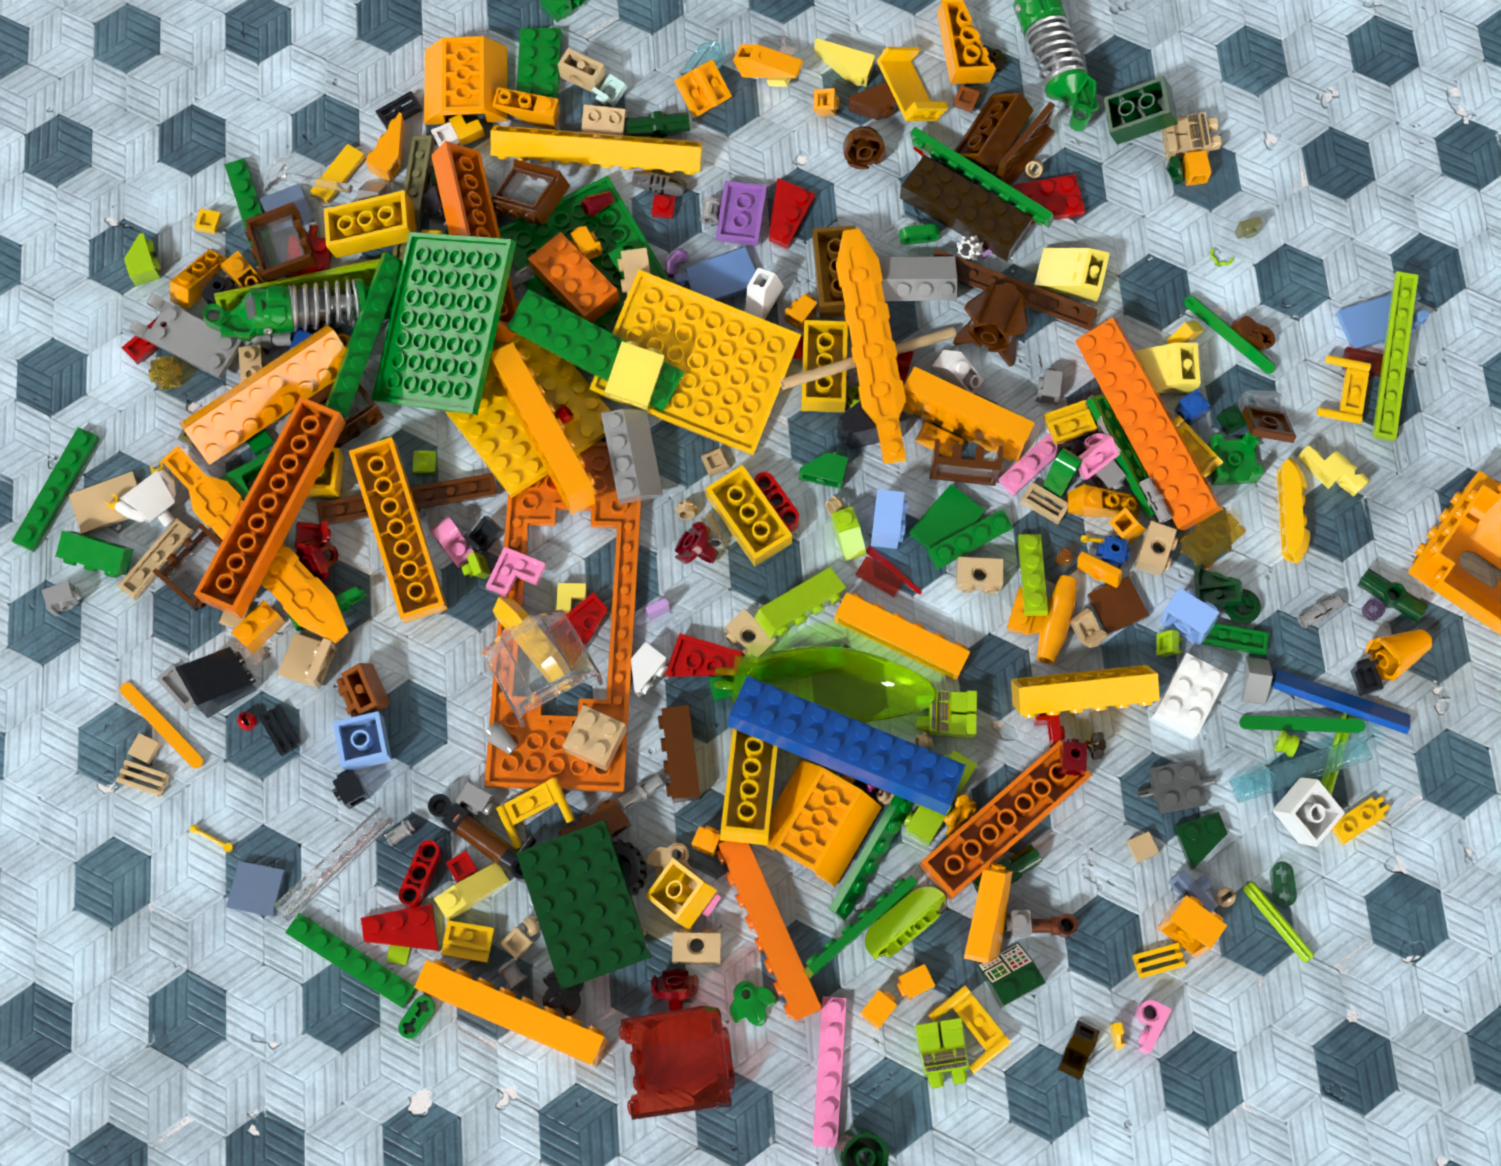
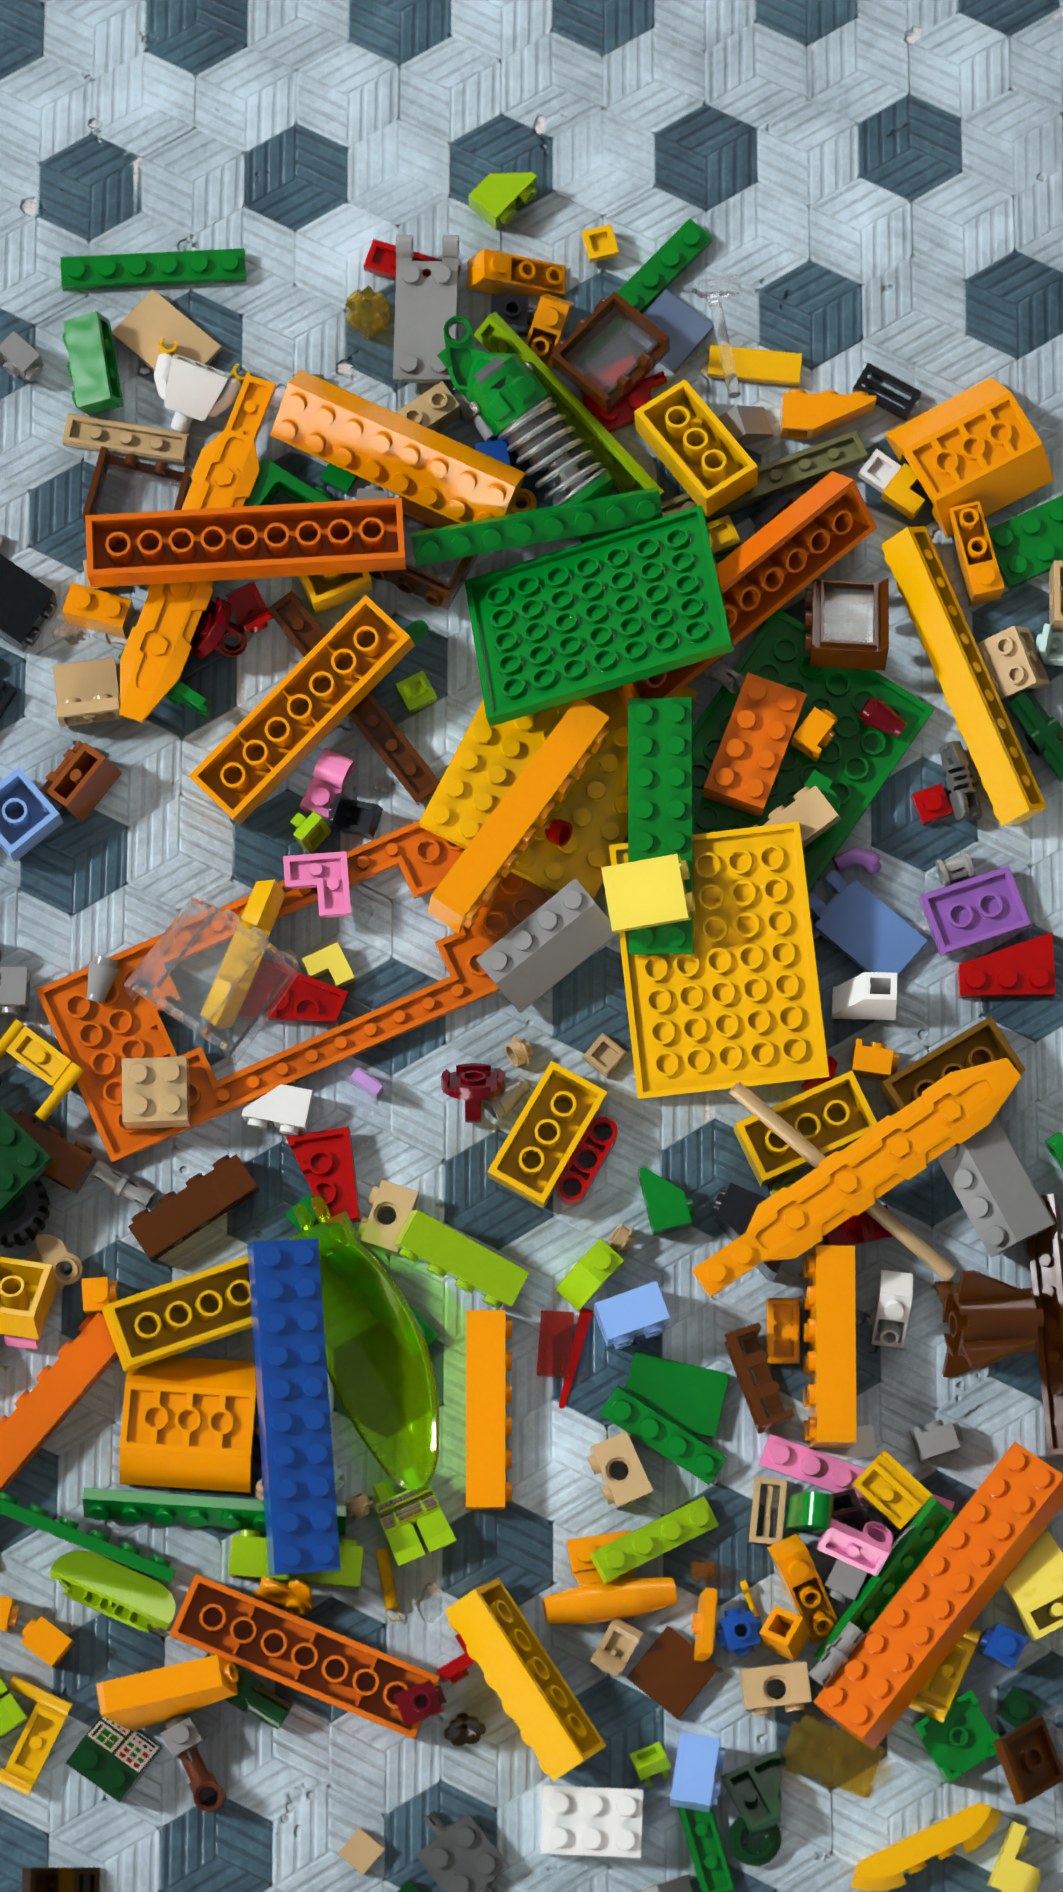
camera: 60 degrees right, 5 degrees up
none -> yellow piece [376,1537,400,1622]

